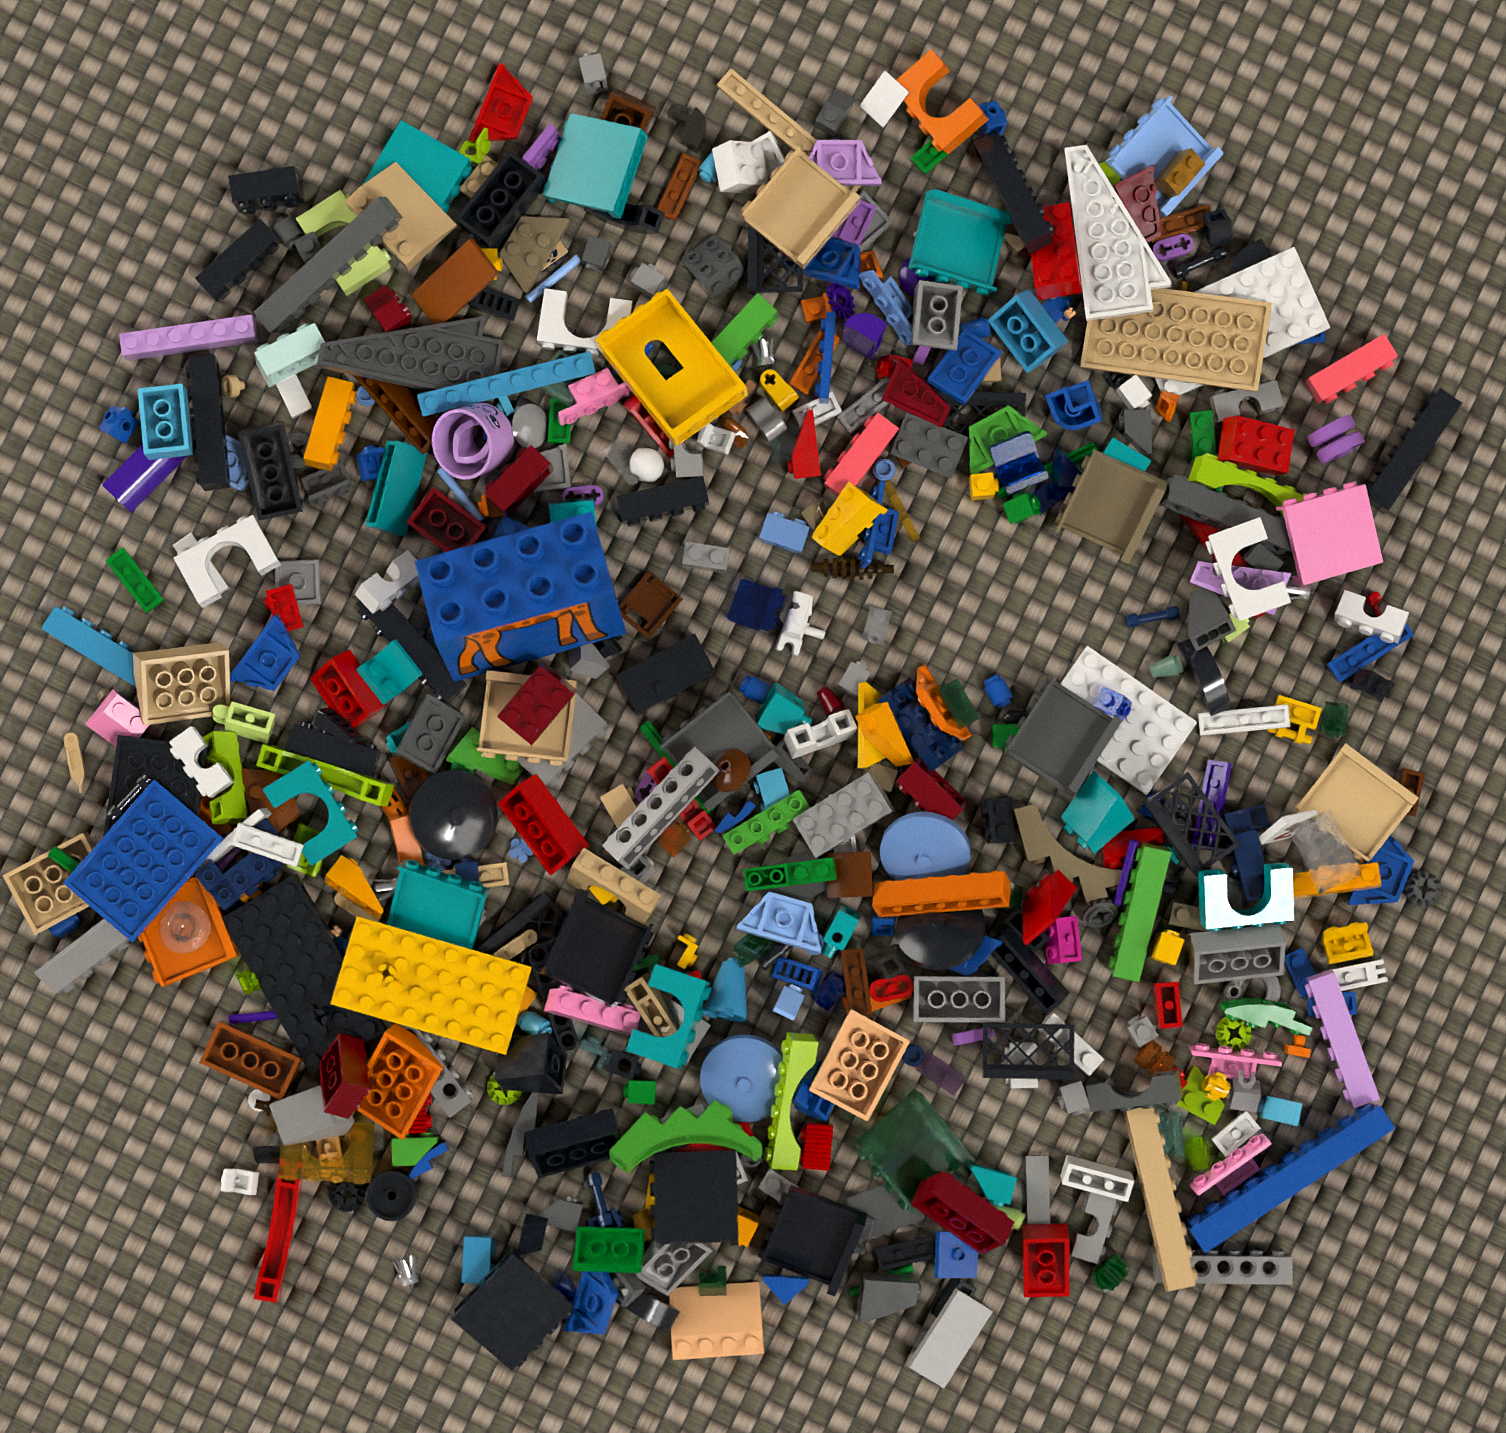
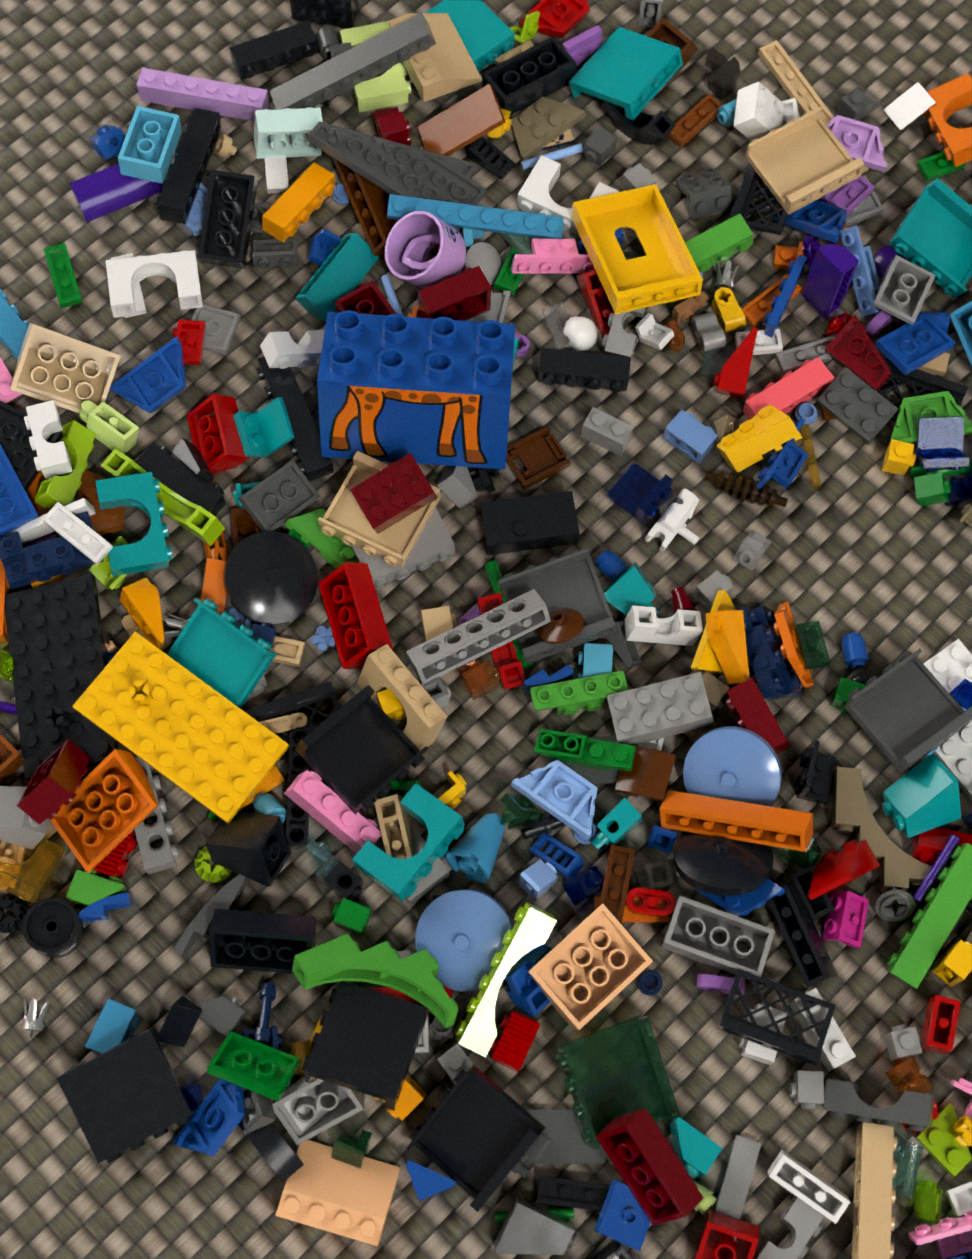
camera: 20 degrees right, 15 degrees down
clear purple plate [916,1052,966,1096] -> none

